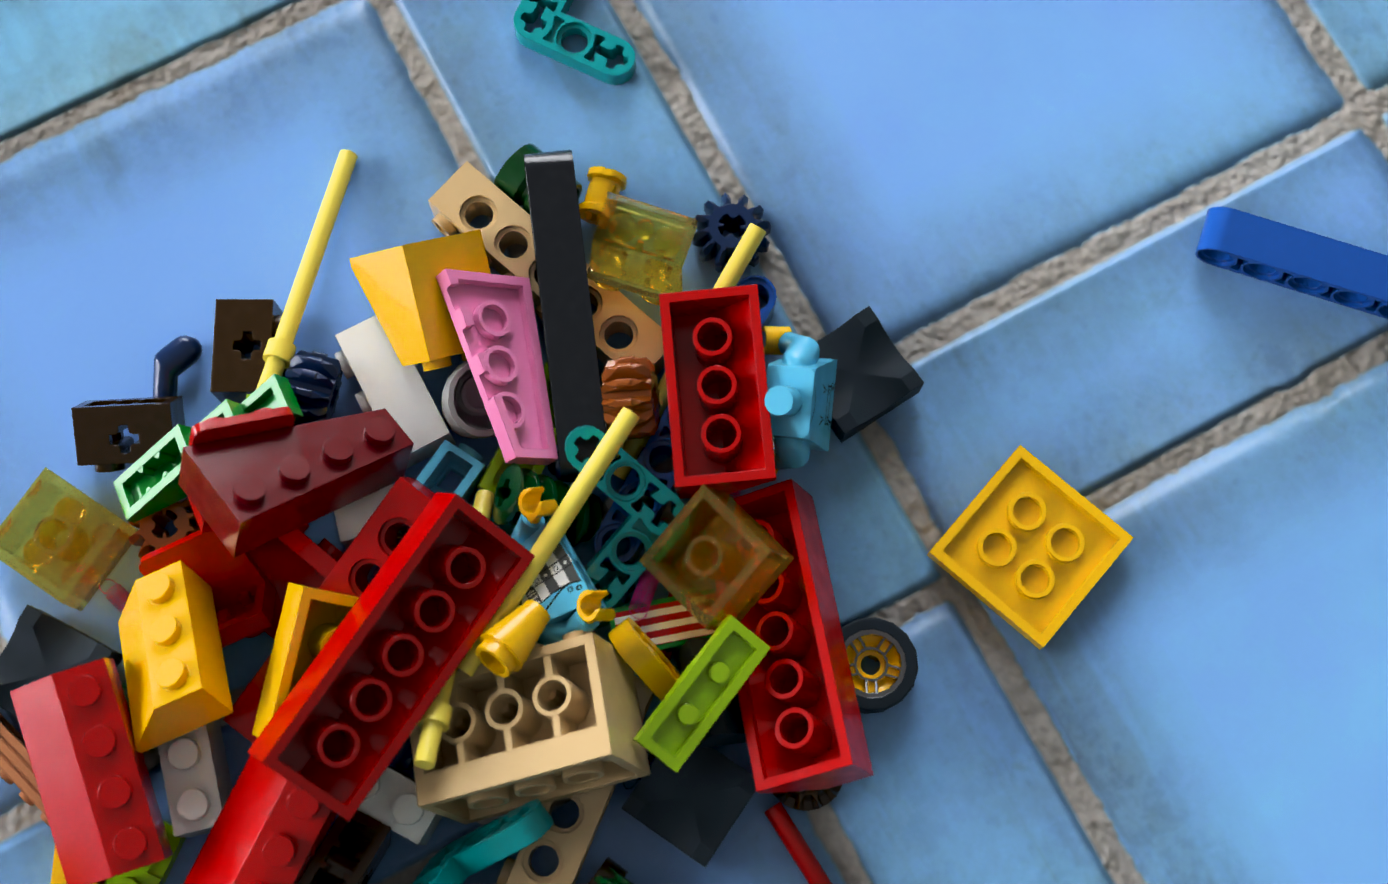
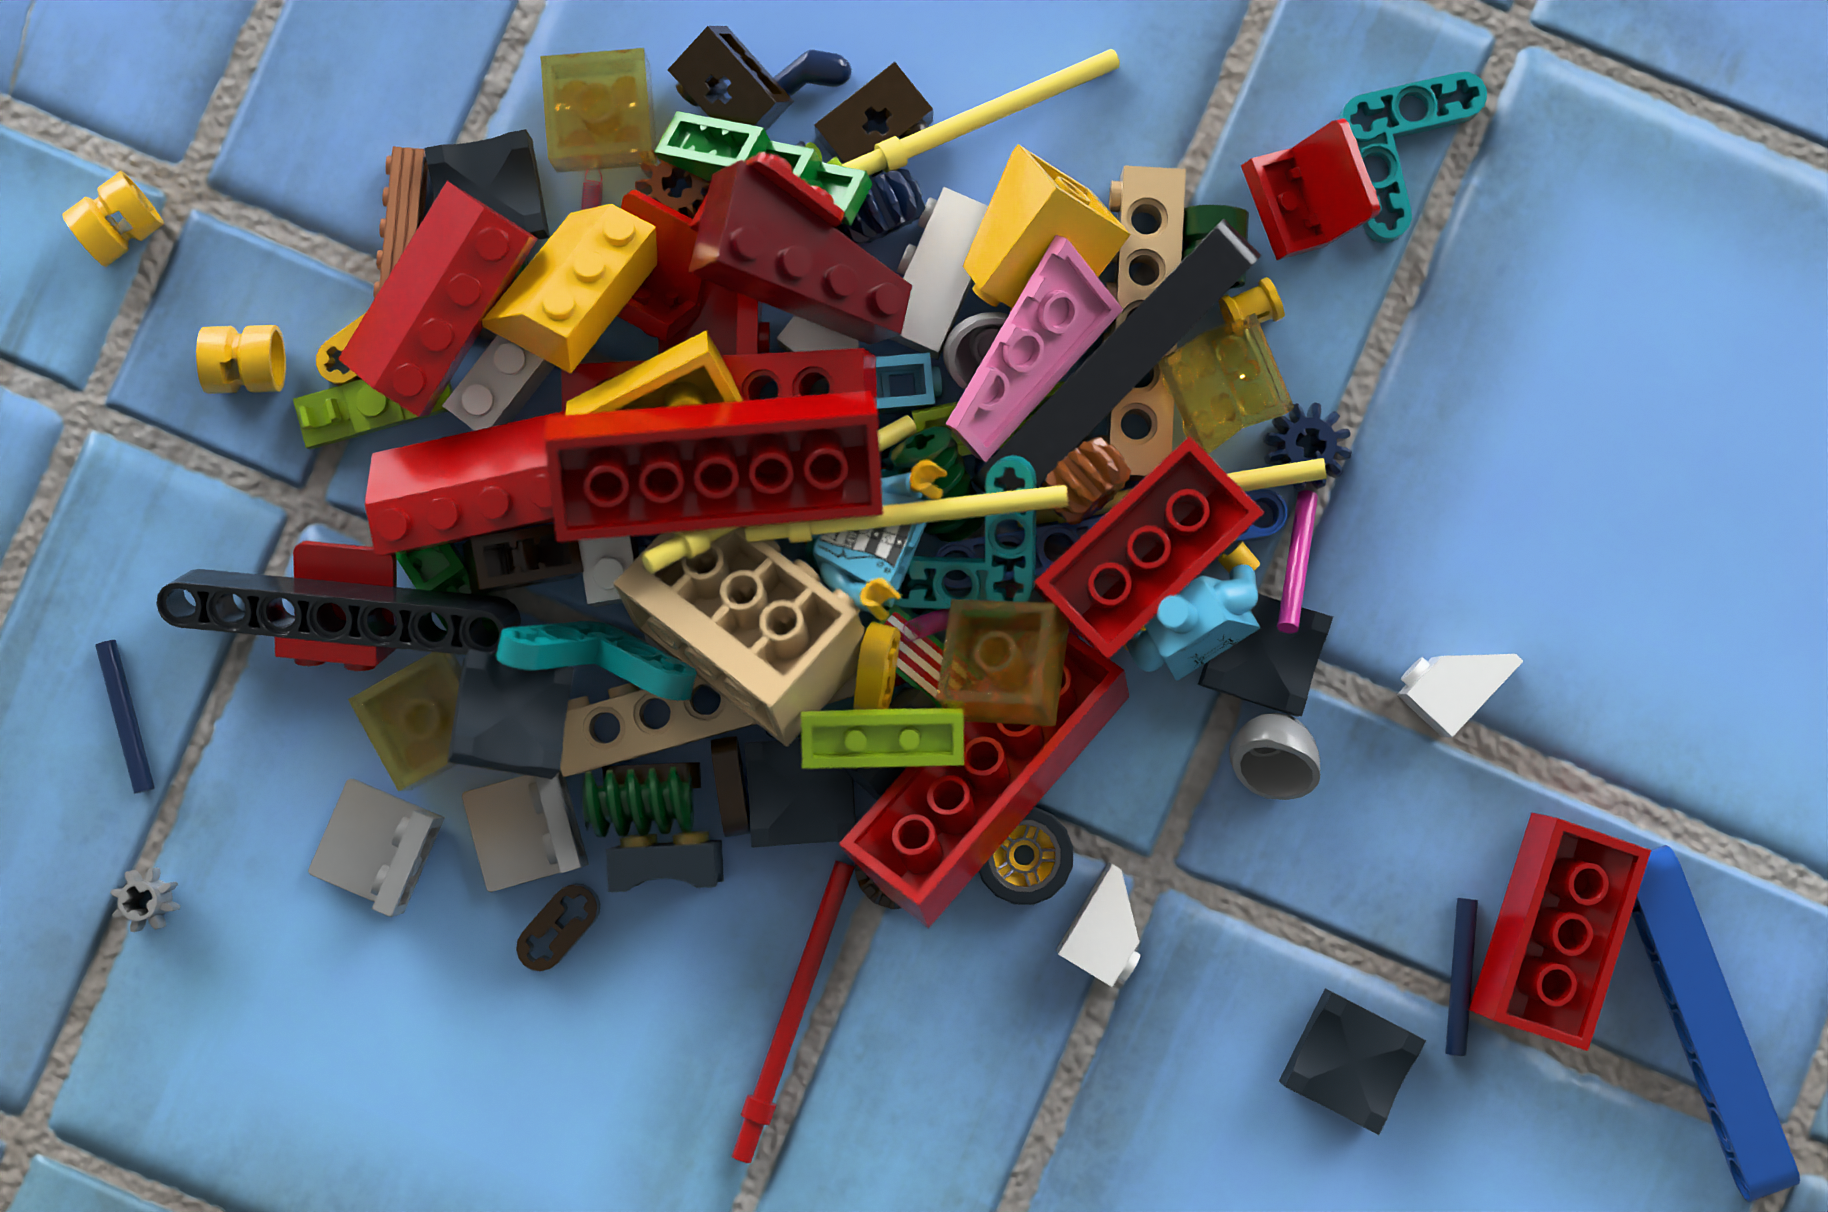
camera: 55 degrees right, 10 degrees up
yellow cone [476,599,550,678] -> none
yellow plate [927,445,1134,650] -> none
none -> dark brown beam [711,736,751,837]
none -> white slope [1056,862,1141,987]
none -> light grey hat [1229,713,1320,800]
none -> red bracket [1241,118,1380,261]
none -> dark pink bar [1277,490,1318,633]
none -> black brick [1279,988,1426,1135]
none -> white slope [1397,654,1523,737]
none -> dark blue bar [1445,898,1478,1056]
none -> red slope [1469,812,1651,1051]

